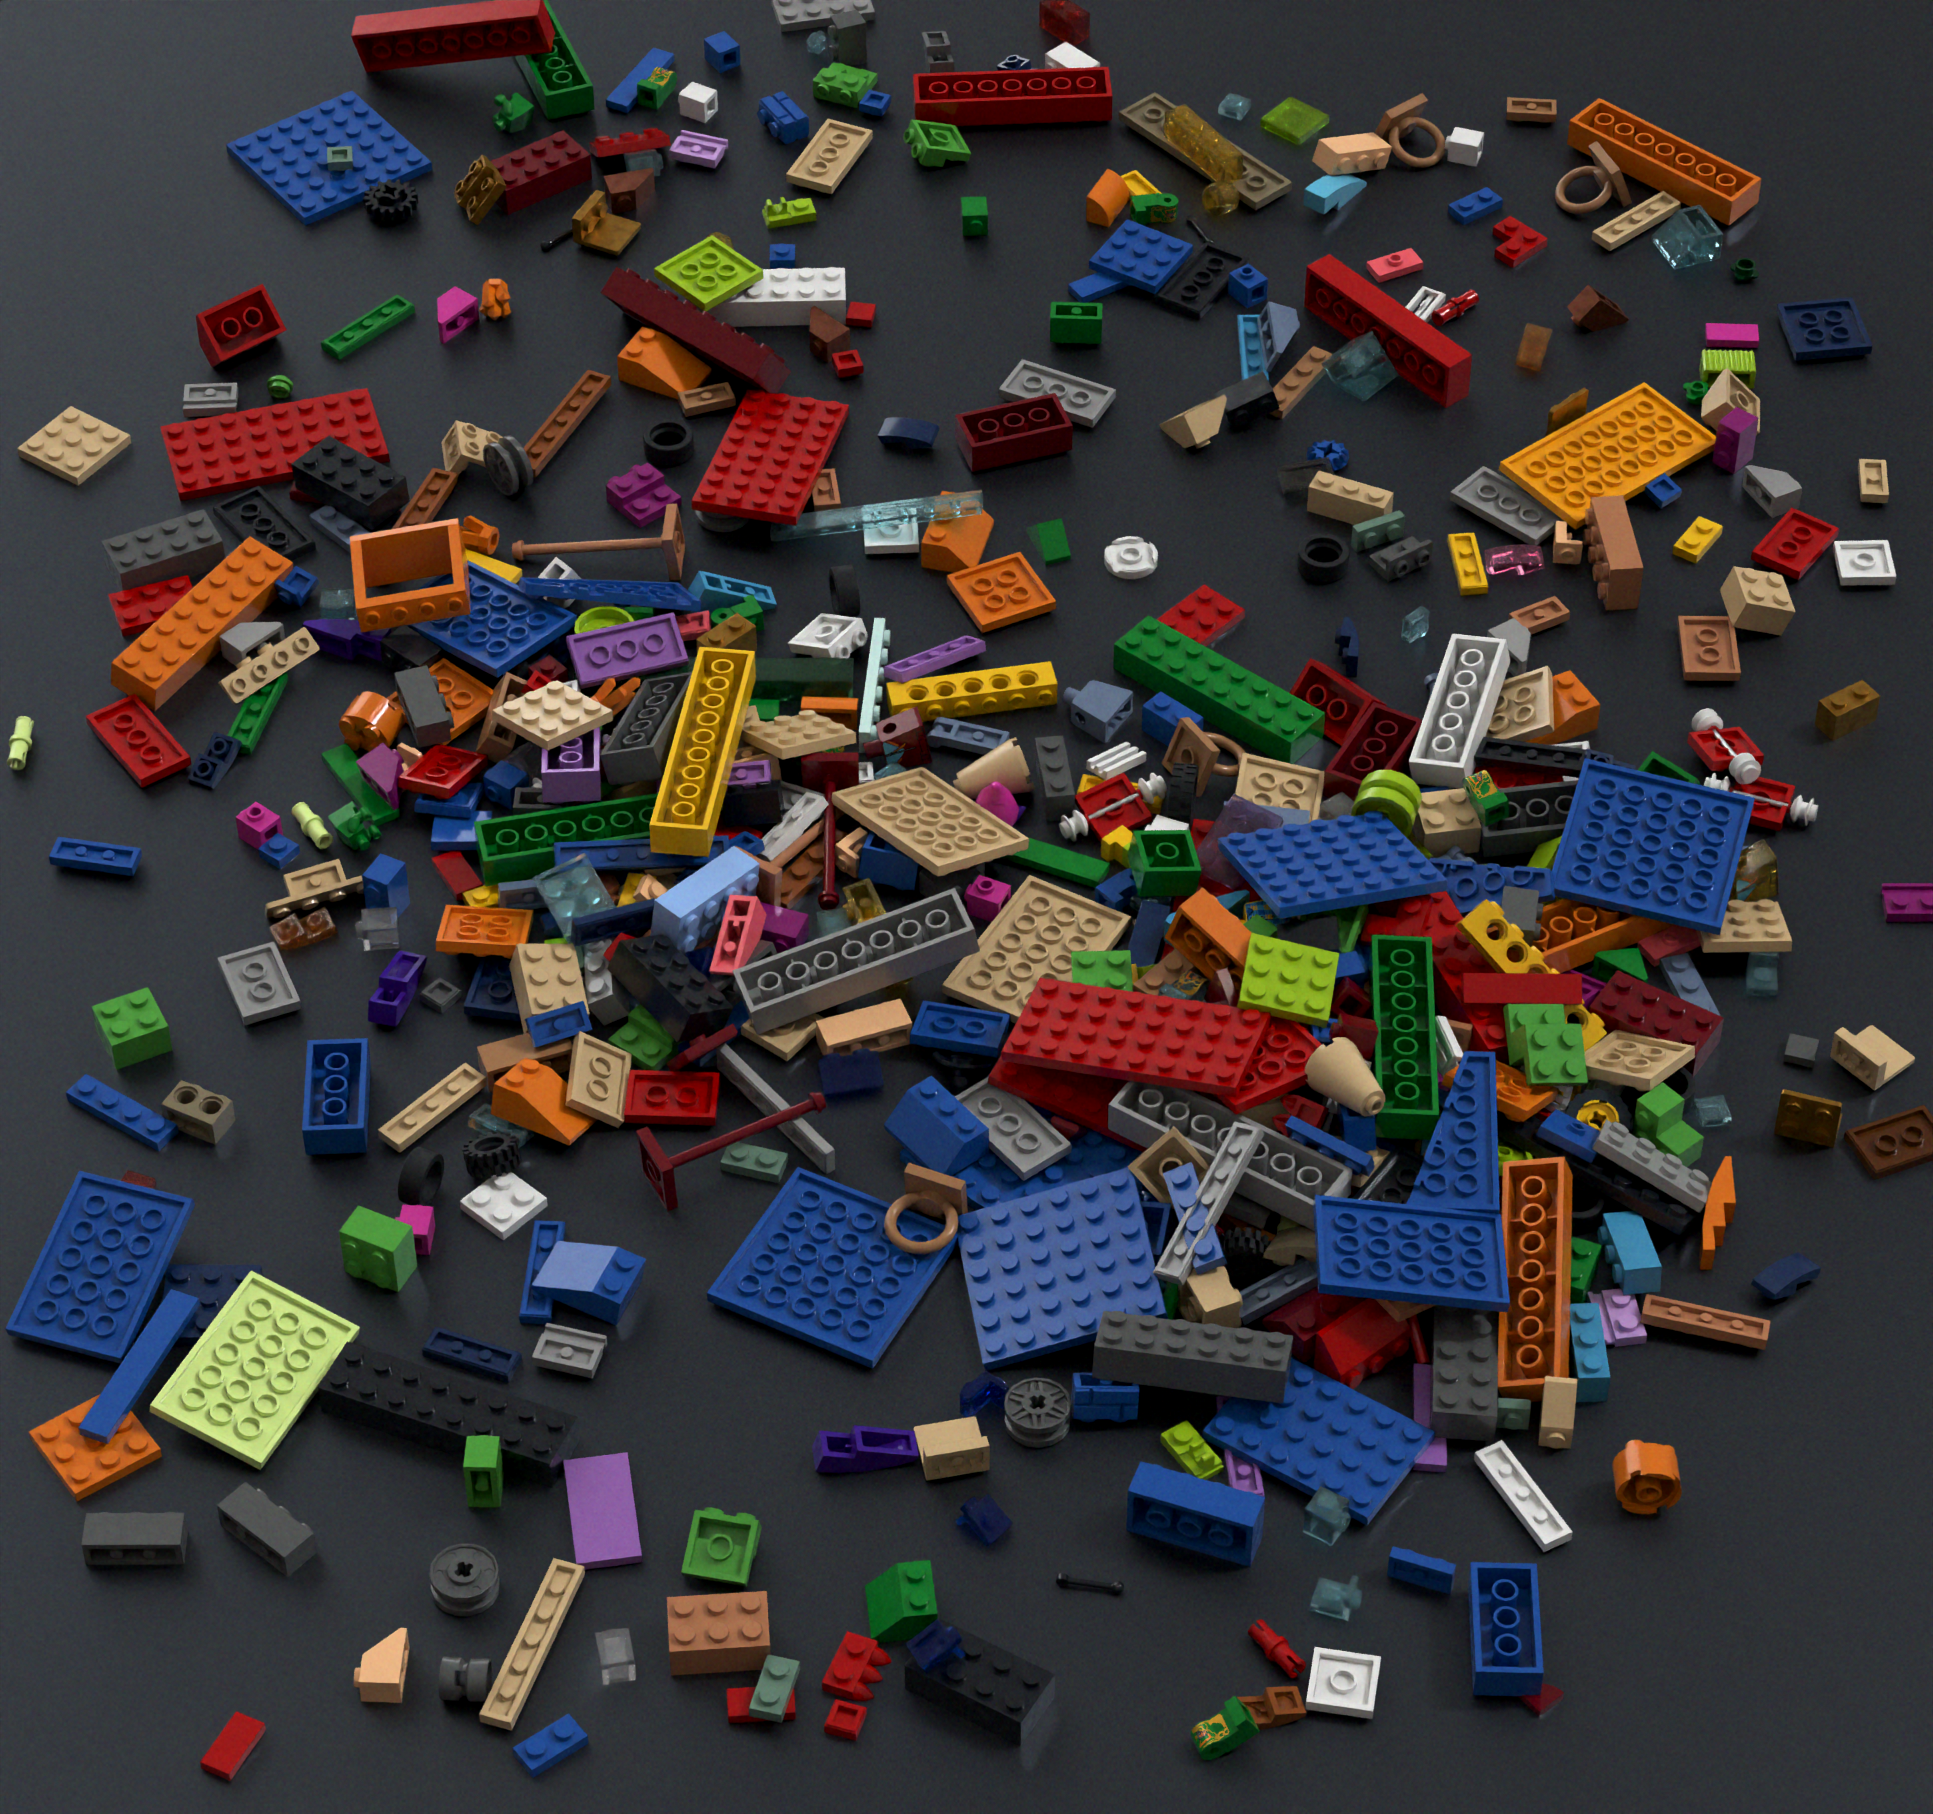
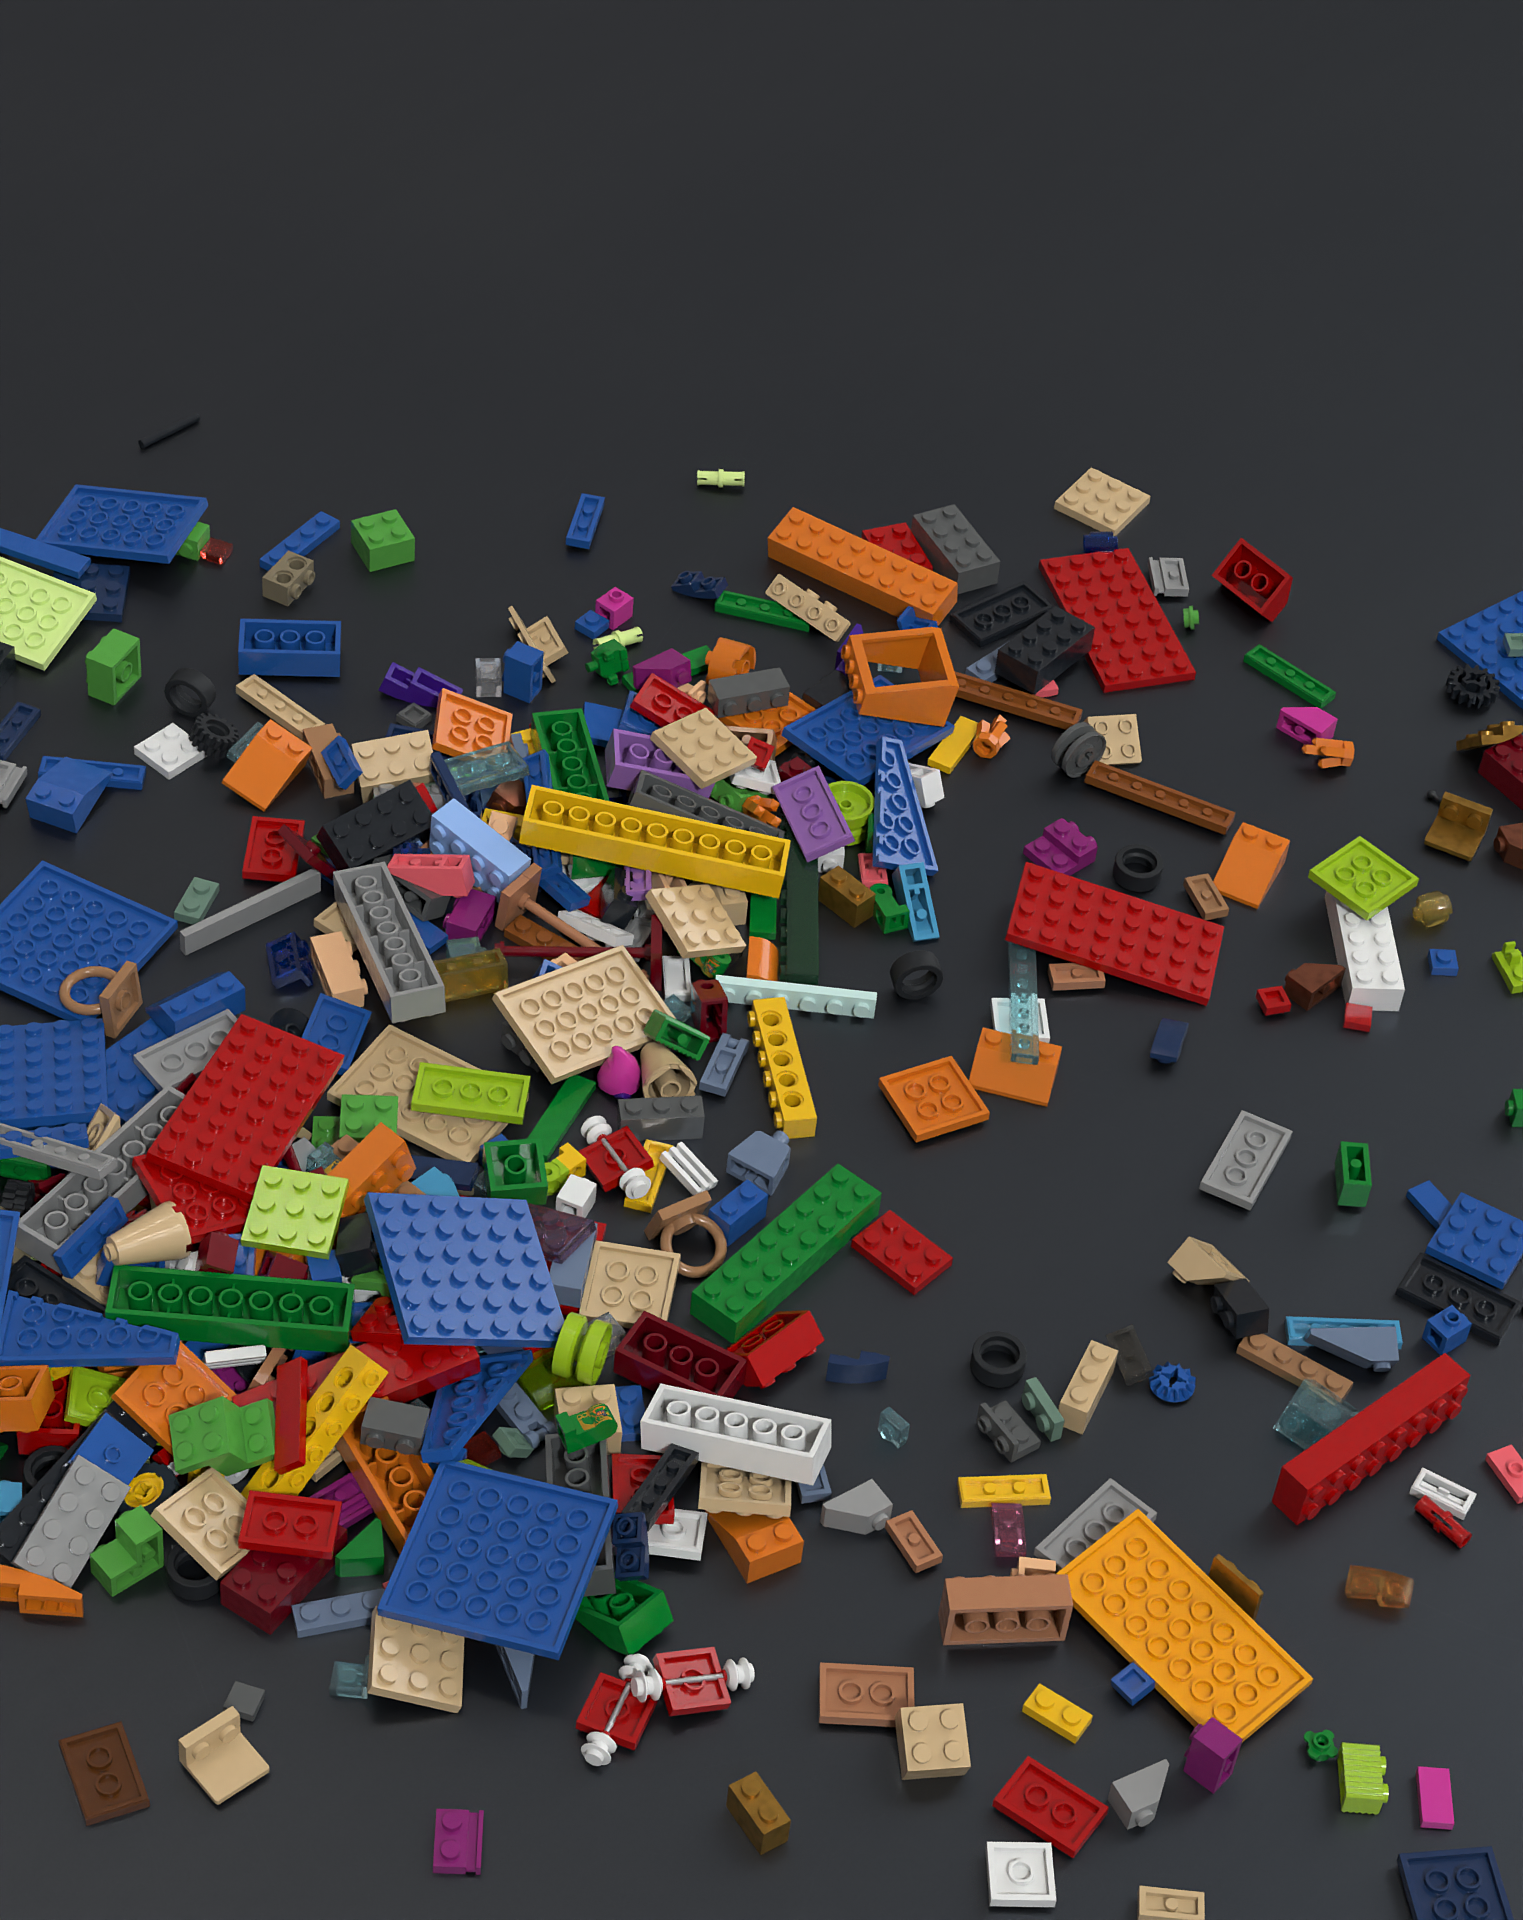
camera: 85 degrees right, 0 degrees up
red plate [86,694,192,788] -> none
light grey plate [218,941,302,1026] -> none
light grey slope [219,622,285,665] -> none
clear orange slope [269,907,338,950] -> none
dark pink brick [395,1205,435,1255] -> none
nougat tile [512,503,686,581] -> none
tan plate [565,1031,632,1128] -> none
dark red brick [600,267,791,394] -> none
dark red tile [636,1092,827,1212] -> none
white plate [788,613,868,667] -> none
medium lavender tile [883,635,986,683] -> none
dark red brick [955,393,1073,472] -> none
dark pink brick [964,875,1011,922] -> none
green slope [1027,518,1071,565] -> none
white tile [1104,536,1158,579] -> none
black tyre [1168,762,1198,827] -> none
copper slope [1567,284,1629,332] -> none
clear light blue tile [1693,1095,1732,1128] -> none
tan slope [1701,368,1760,435] -> none
clear yellow torso [1730,839,1779,902] -> none
pearl gold bracket [1774,1089,1842,1148] -> none
none -> red plate [238,1490,342,1560]
none -> lime plate [411,1062,531,1125]
none -> green brick [643,1009,710,1061]
none -> clear blue brick [1083,531,1118,553]

